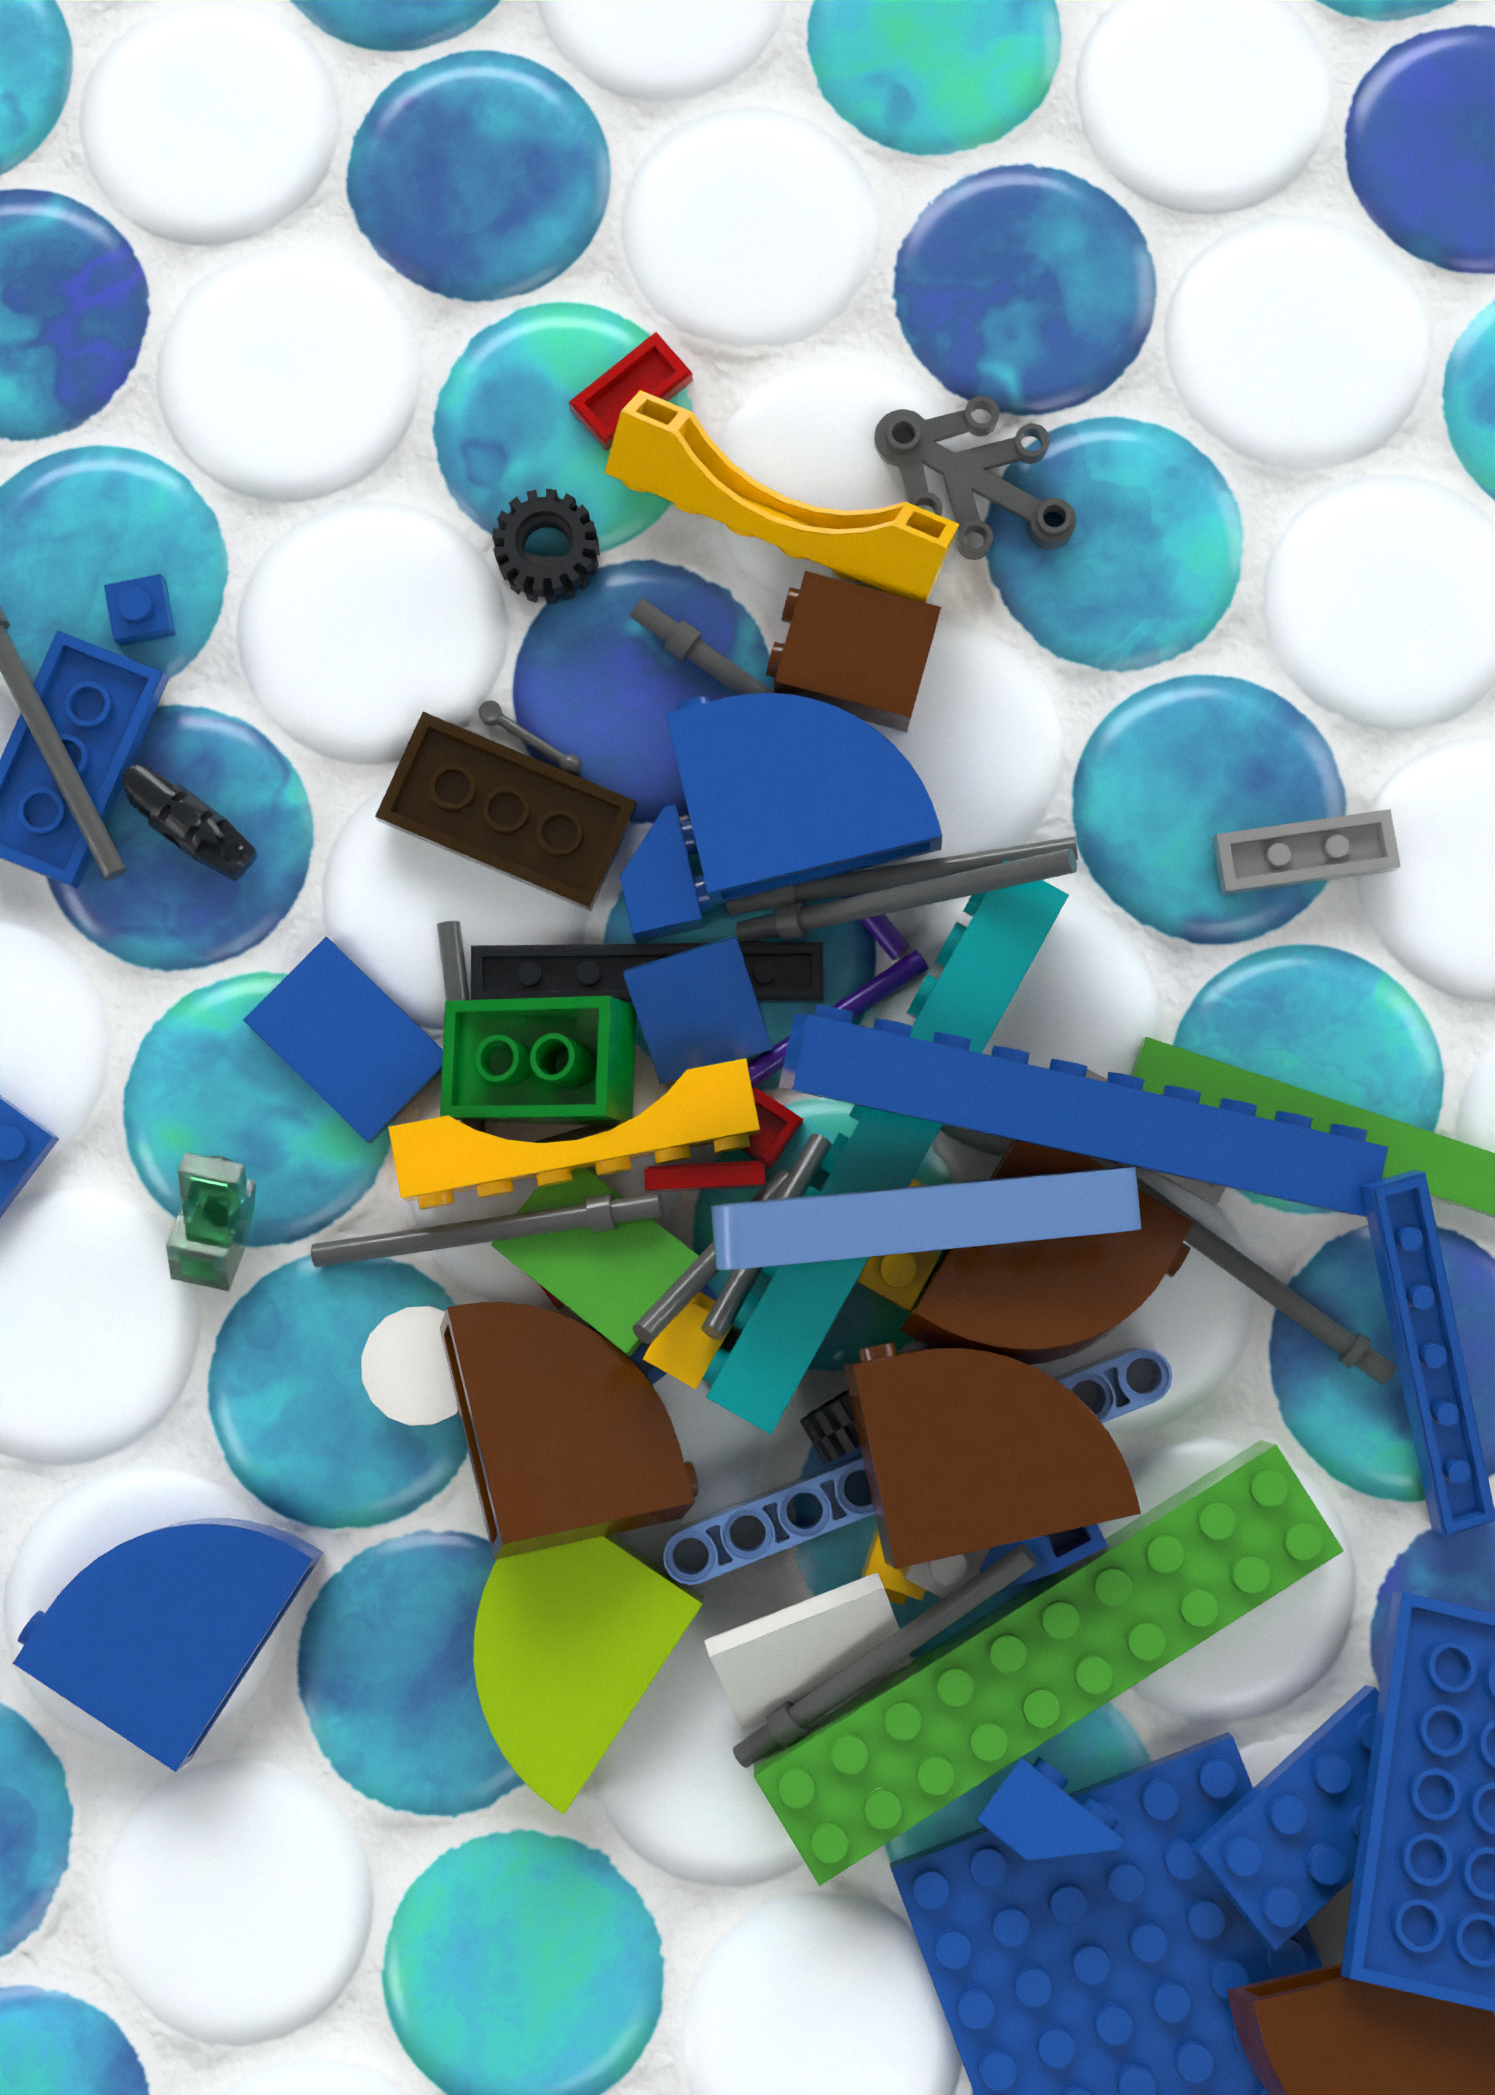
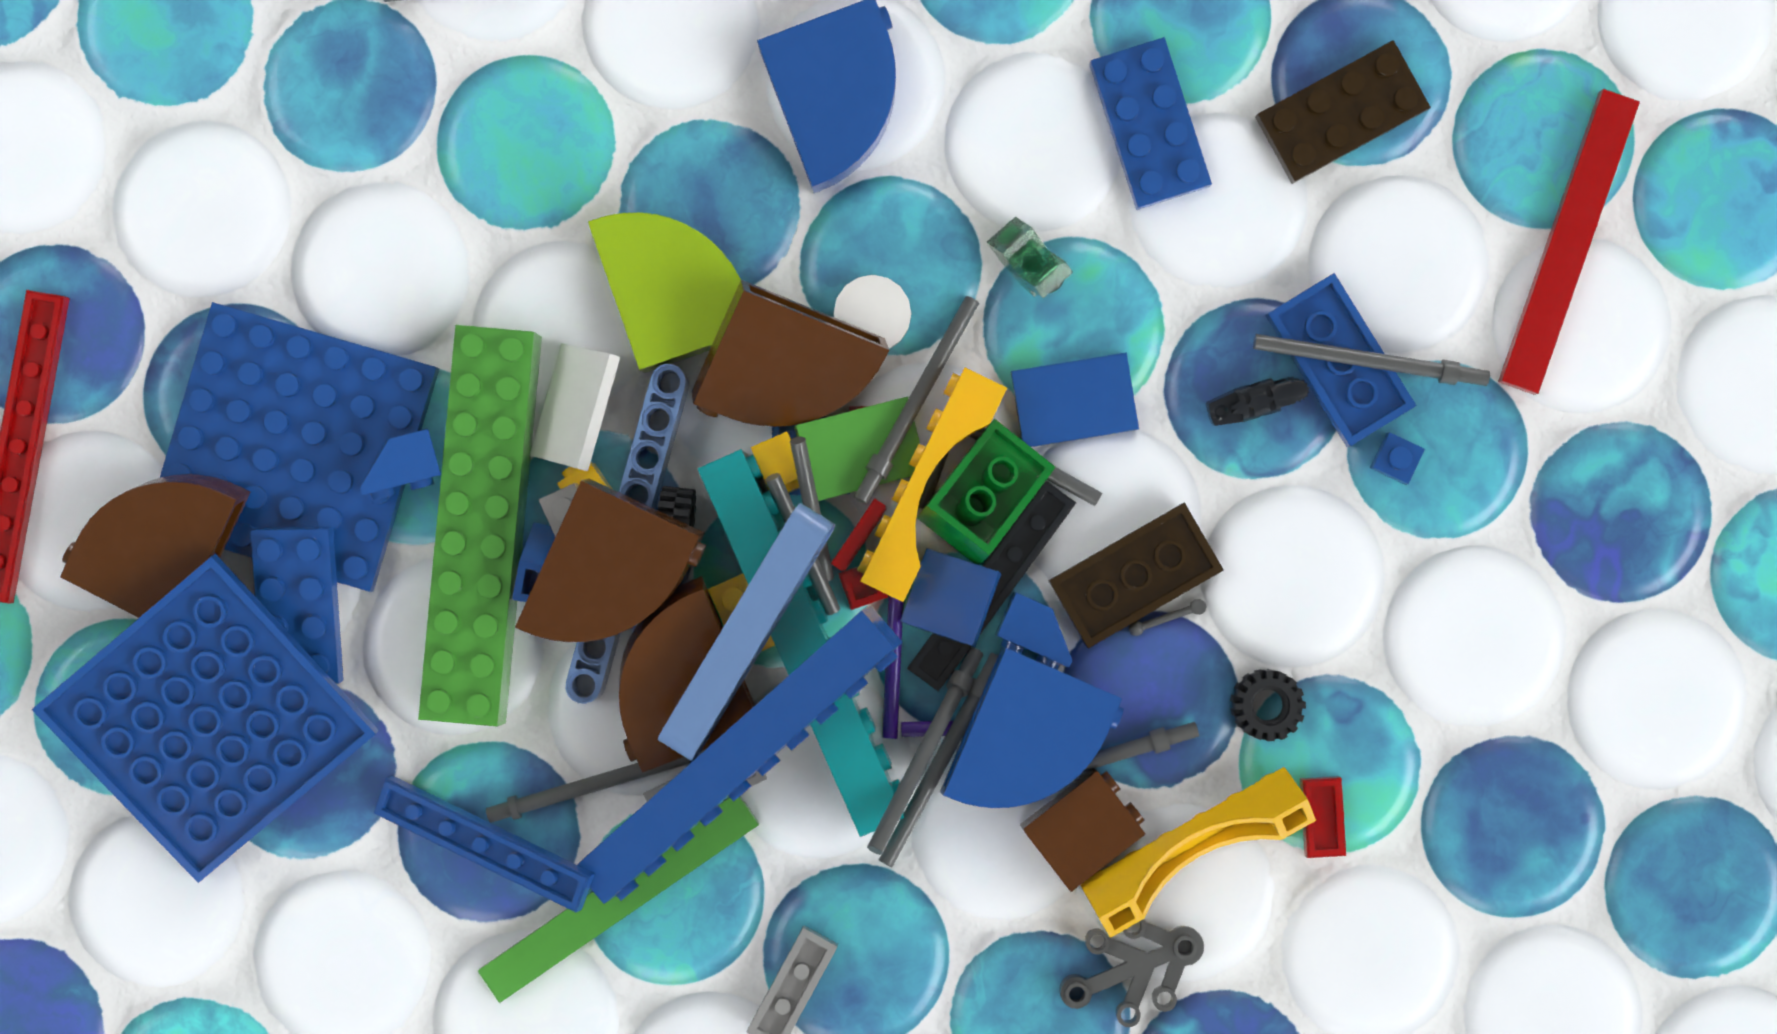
camera: 120 degrees right, 5 degrees up
dark grey bar [733,1543,1037,1768] -> none

